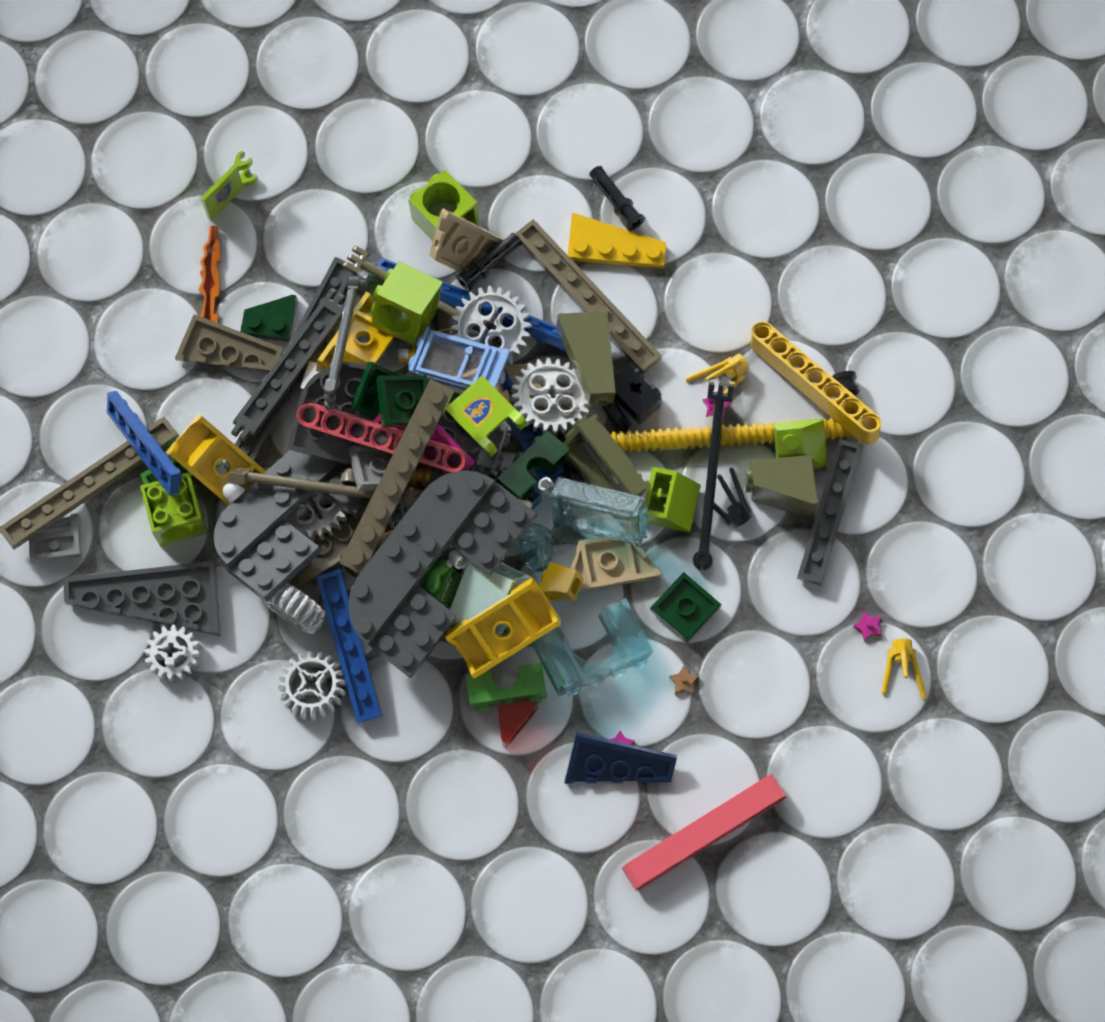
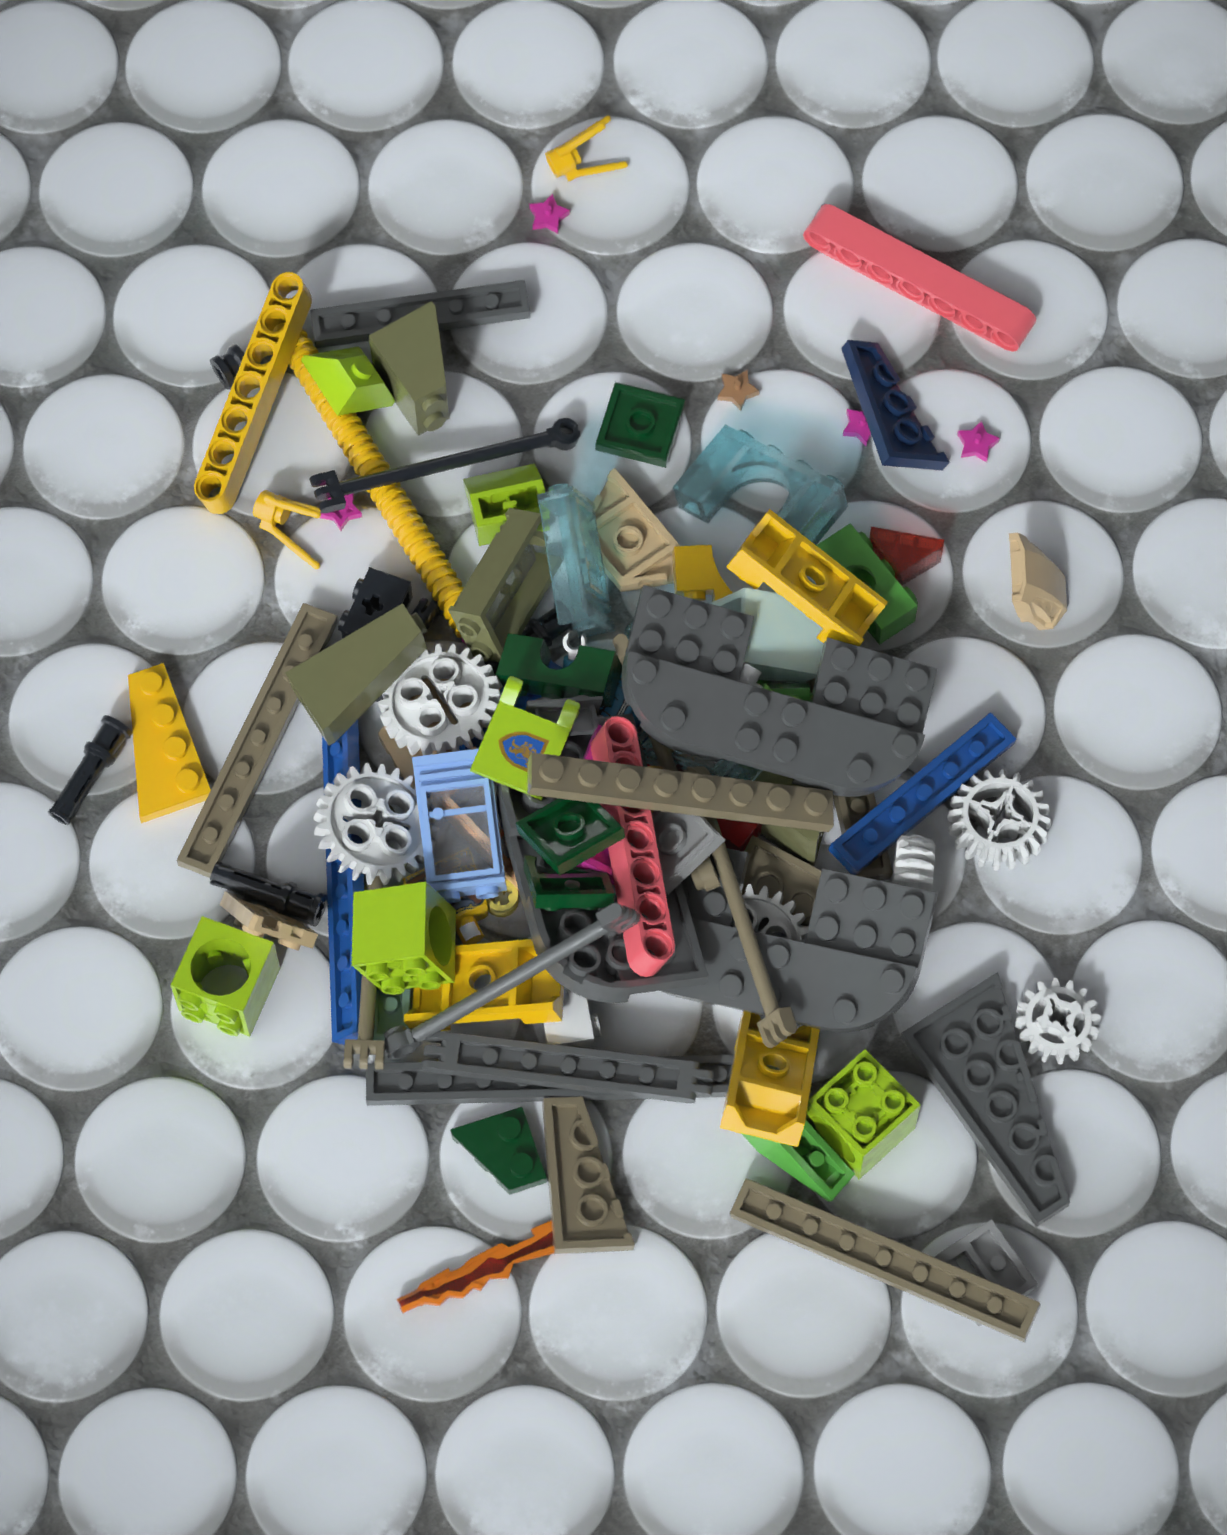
camera: 120 degrees left, 5 degrees down
blue plate [106,391,182,496] -> none
lime flag [201,151,258,220] -> none
white hinge [223,482,245,503] -> none
black plant [704,467,752,528] -> none
none -> dark pink piece [957,421,1000,463]
none -> tan slope [1009,532,1067,630]

